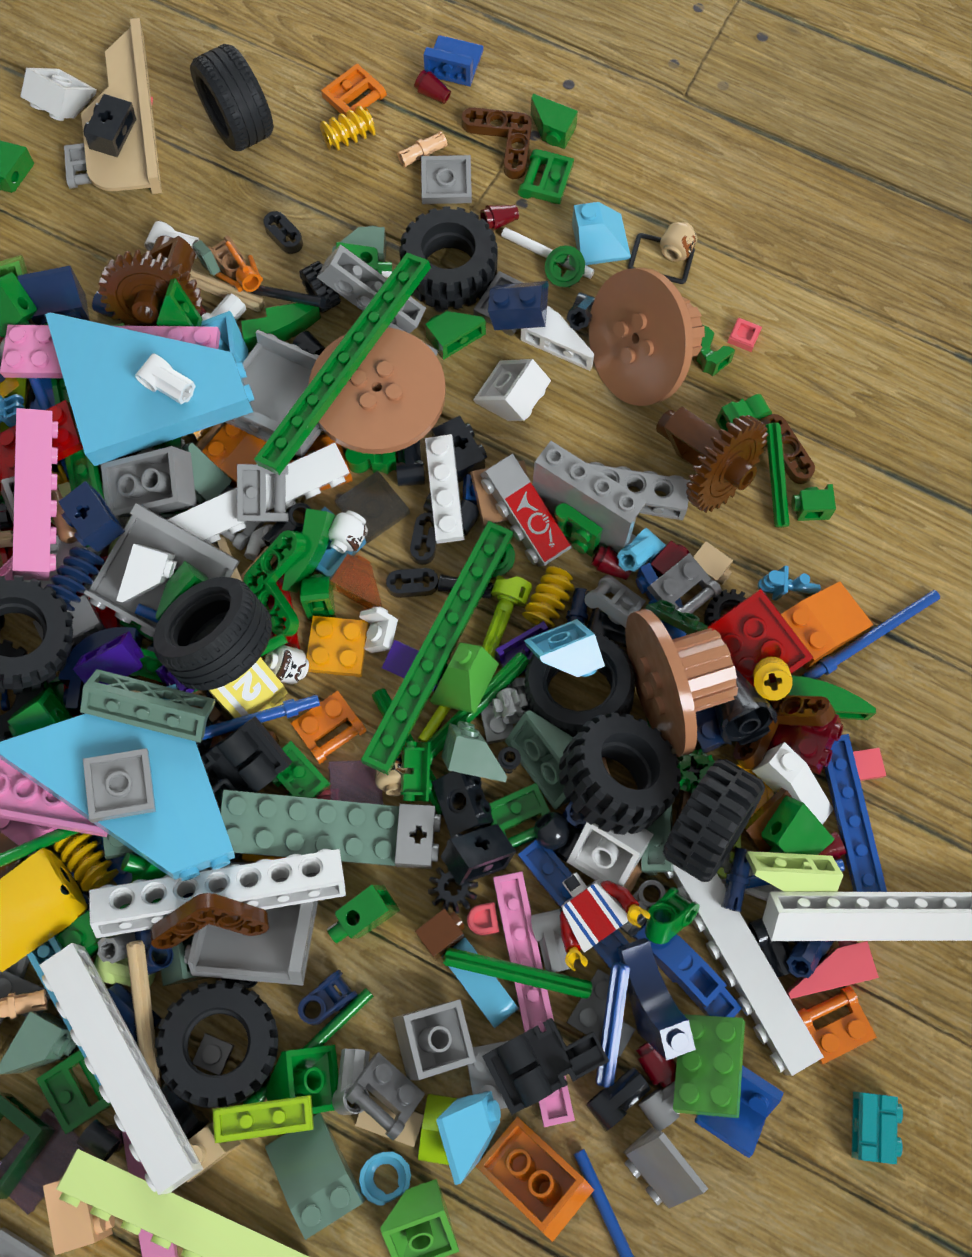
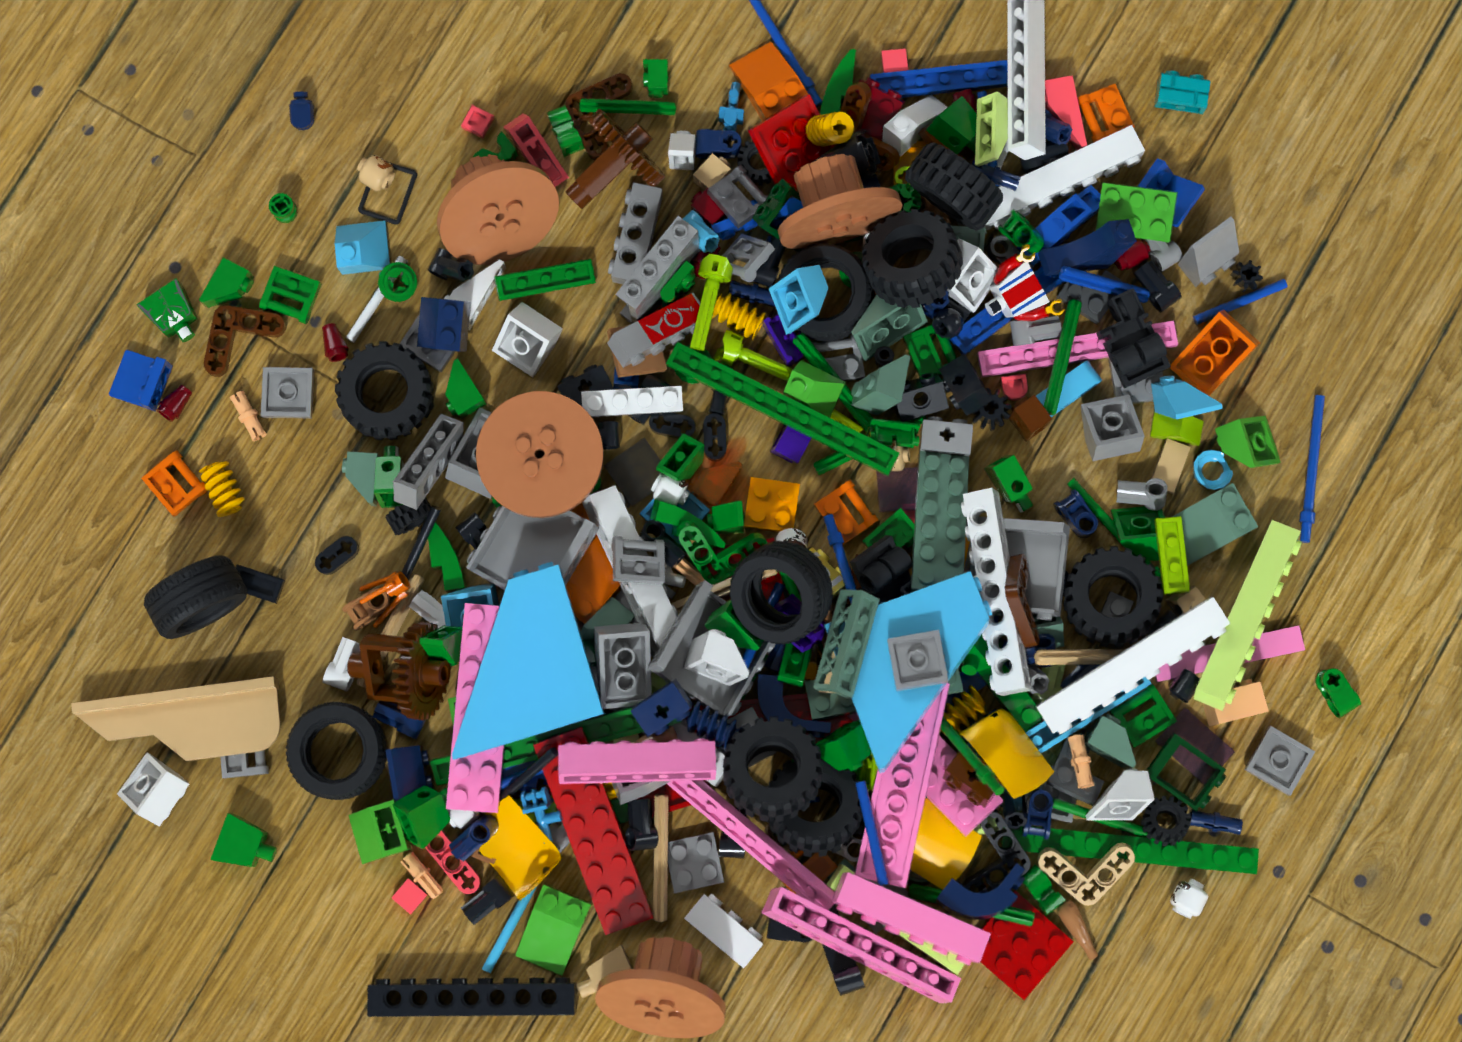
camera: 85 degrees left, 10 degrees up
dark purple hinge [73,631,144,685] -> none
black brick [83,94,136,157] -> none
white piece [135,354,196,404] -> none
sand green tile [193,240,220,276] -> none
green plate [254,253,431,475] -> none
flat silver plate [345,1052,425,1141] -> none
white bracket [359,607,398,653] -> none
light grey gear [492,688,528,724] -> none
none -> green torso [136,279,197,342]
none -> black tile [236,564,285,604]
none -> green wheel [269,193,298,223]
none -> black tyre [286,702,388,800]
none -> dark blue arm [289,91,314,131]
none -> green tile [494,259,596,301]
none -> black bar [499,747,558,802]
none -> coral slope [503,114,569,187]
none -> green slope [656,433,704,481]
none -> white slope [668,131,696,170]
none -> lime piece [690,254,733,351]
none -> dark blue piece [695,129,742,159]
none -> black gear [1230,260,1263,292]

